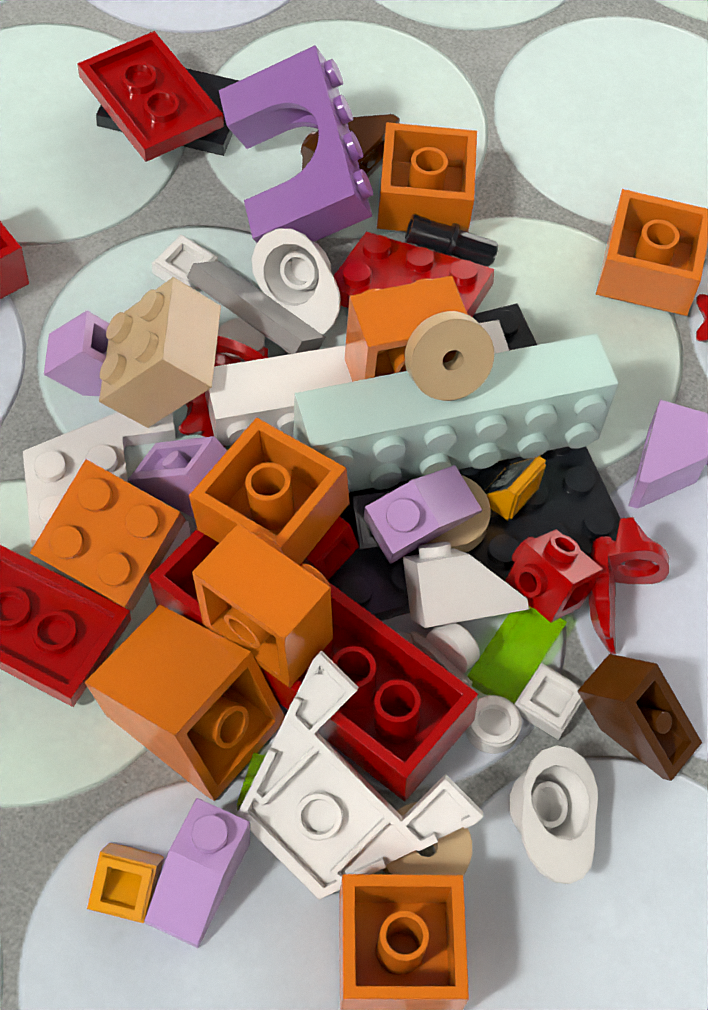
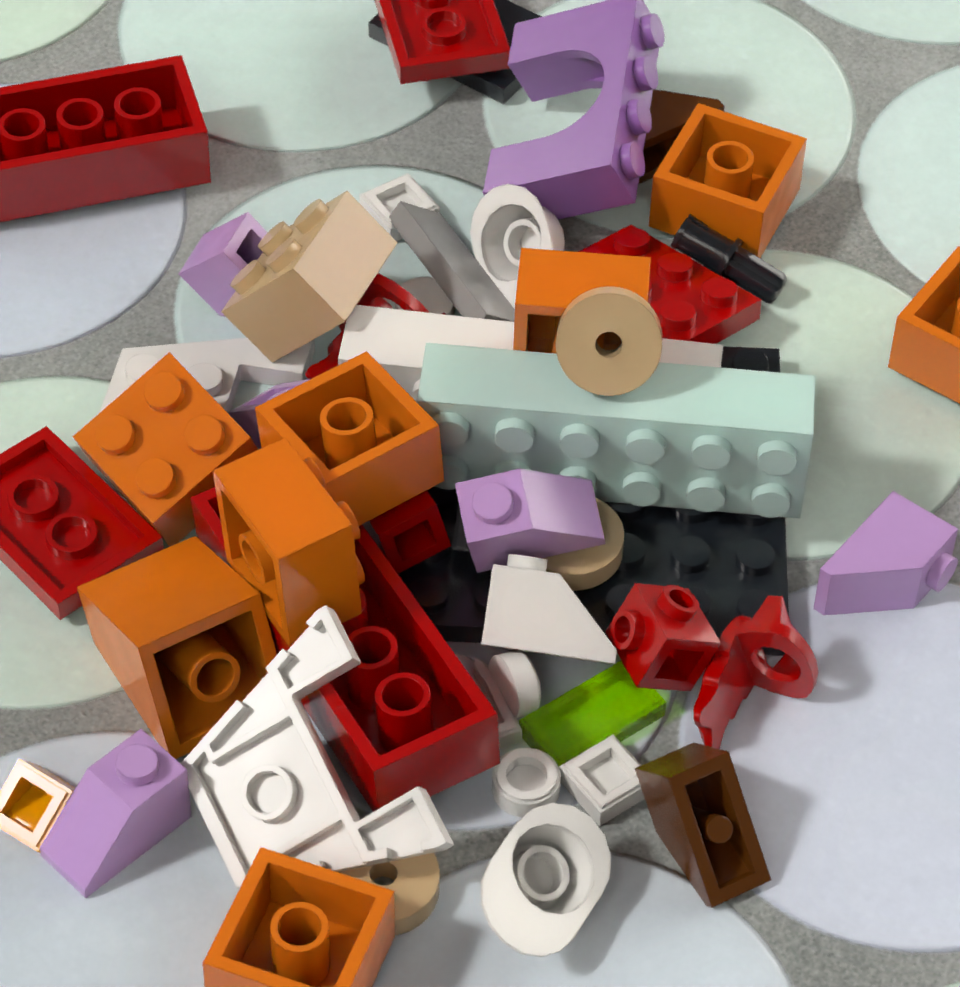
camera: 25 degrees right, 10 degrees down
light orange slope [484,456,546,520] -> none

